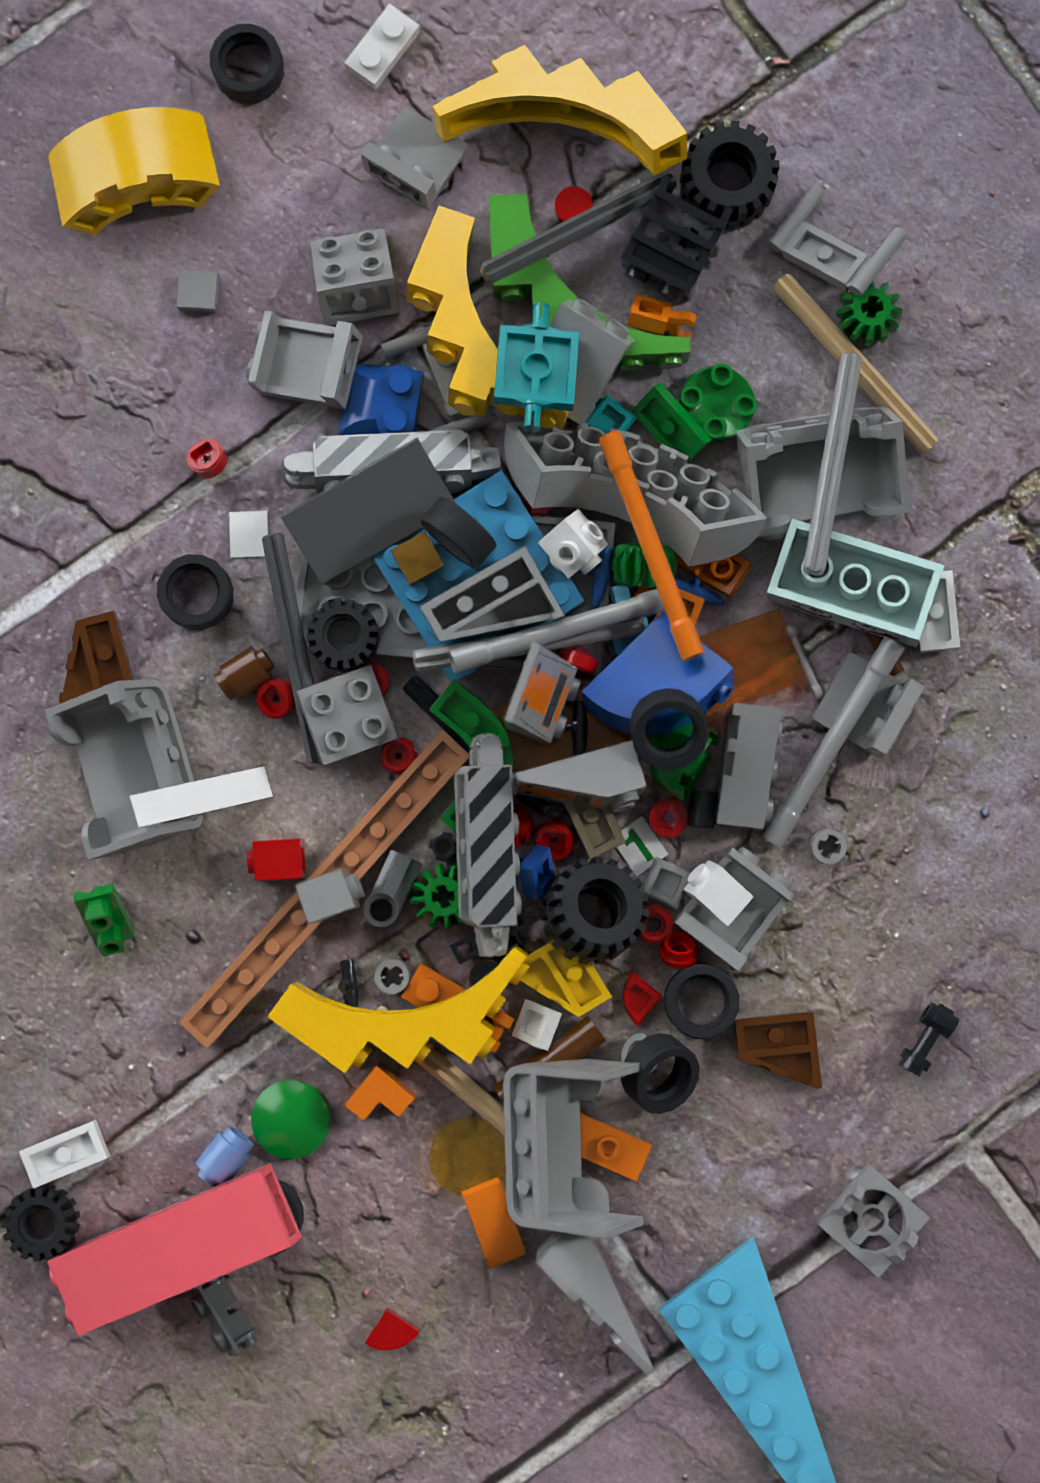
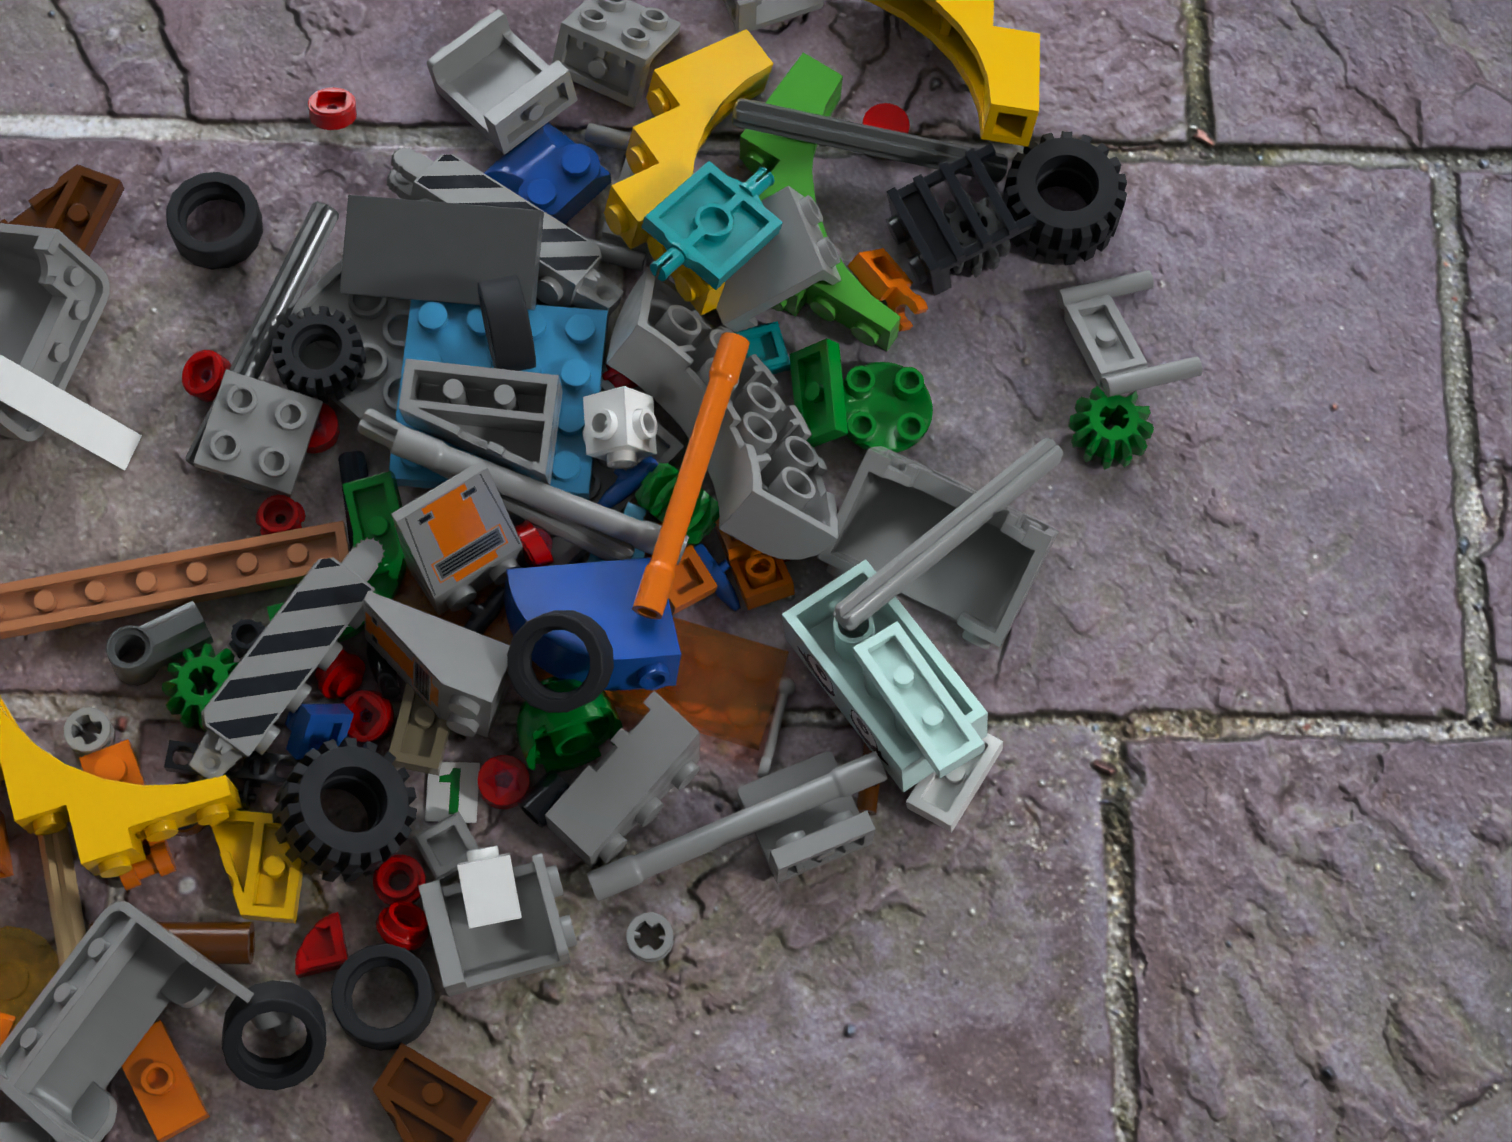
camera: 30 degrees right, 15 degrees down
reddish brown brick [214,646,275,700] -> none
white sticker [229,511,268,558] -> none
red brick [247,838,306,881] -> none
light grey brick [295,869,365,924] -> none
black helmet [338,959,358,1007] -> none
pearl gold tile [391,531,445,587] -> none
white plate [512,999,562,1051] -> none
tan axle [773,274,938,454] -> none
none -> light aqua plate [853,621,985,778]

